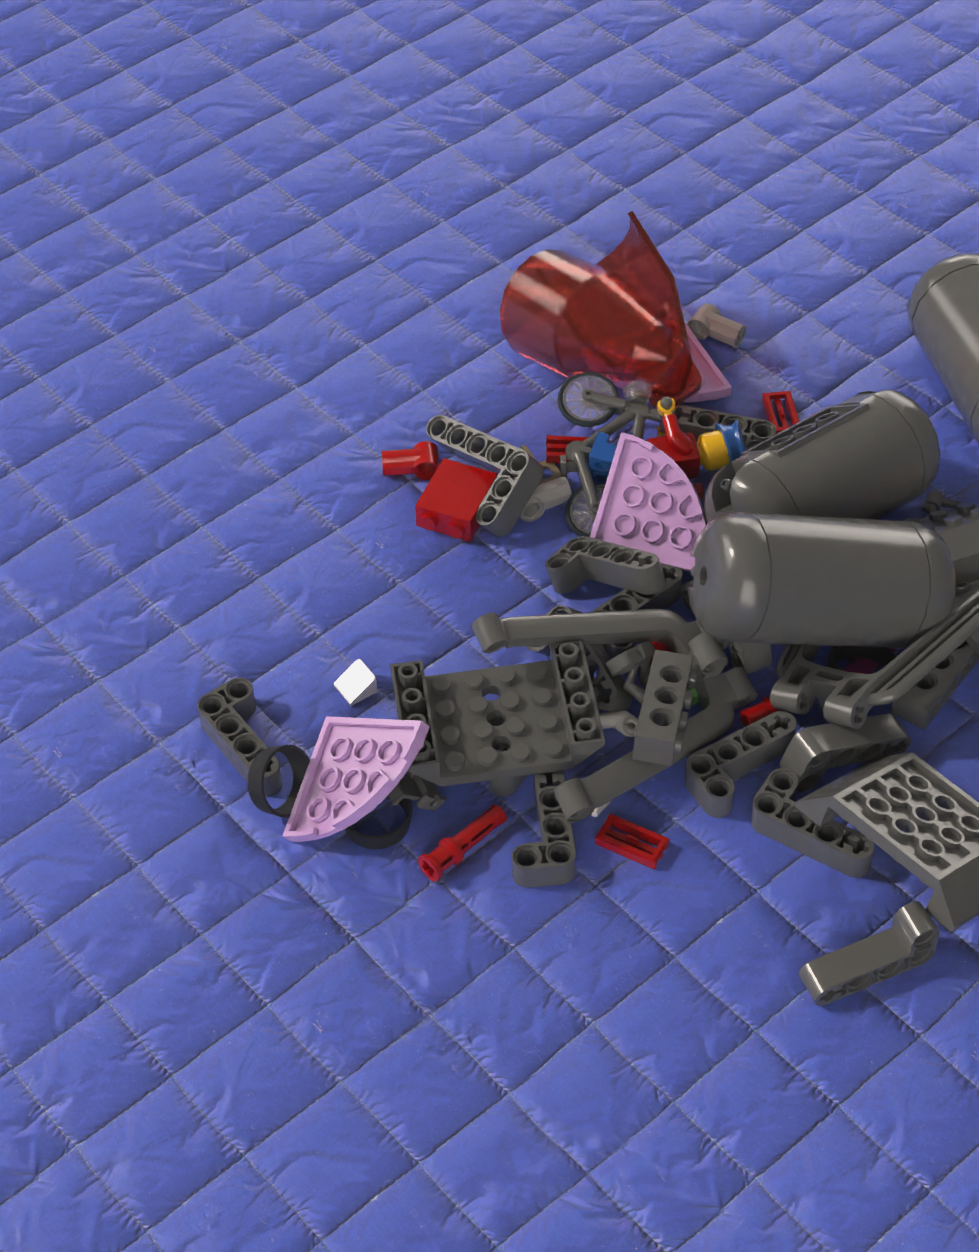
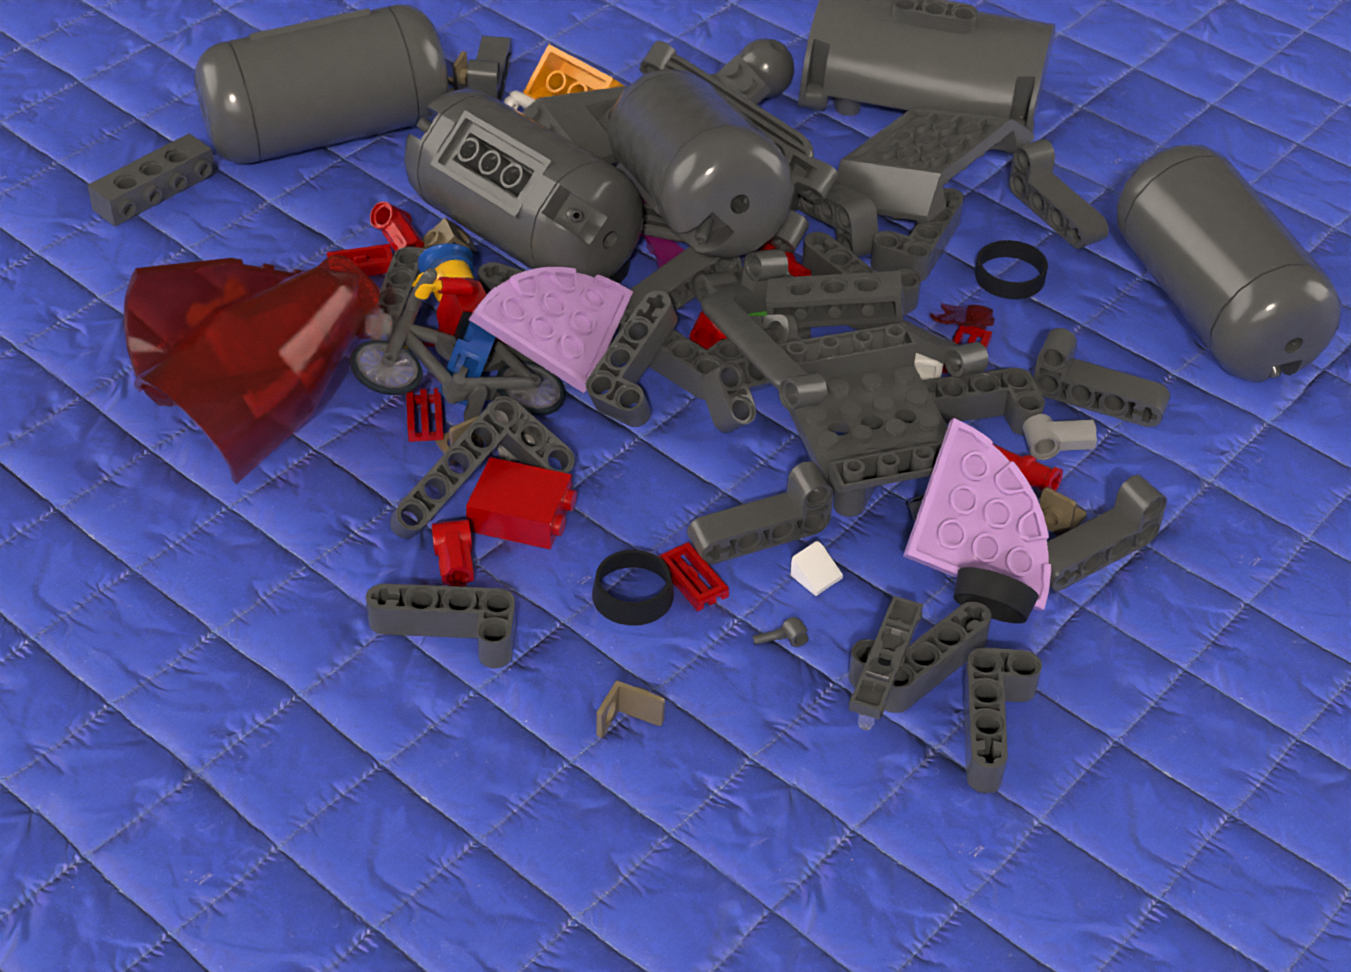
camera: 100 degrees left, 5 degrees down
none -> dark grey brick [87,133,216,226]
none -> dark grey beam [366,584,516,668]
none -> black tyre [592,550,674,626]
none -> dark tan bracket [597,680,665,738]
none -> red tile [658,542,729,612]
none -> dark grey beam [687,461,834,565]
none -> dark grey hand [752,617,809,647]
none -> dark grey piece [849,596,923,730]
none -> clear red plate [930,303,995,330]
none -> dark grey beam [963,648,1042,793]
none -> black tyre [975,240,1048,299]
none -> light grey piece [1022,414,1097,460]
none -> dark grey beam [1034,328,1170,427]
none -> dark tan bracket [1039,487,1087,536]
none -> dark grey beam [1047,474,1167,591]
none -> dark grey piece [1117,145,1341,383]

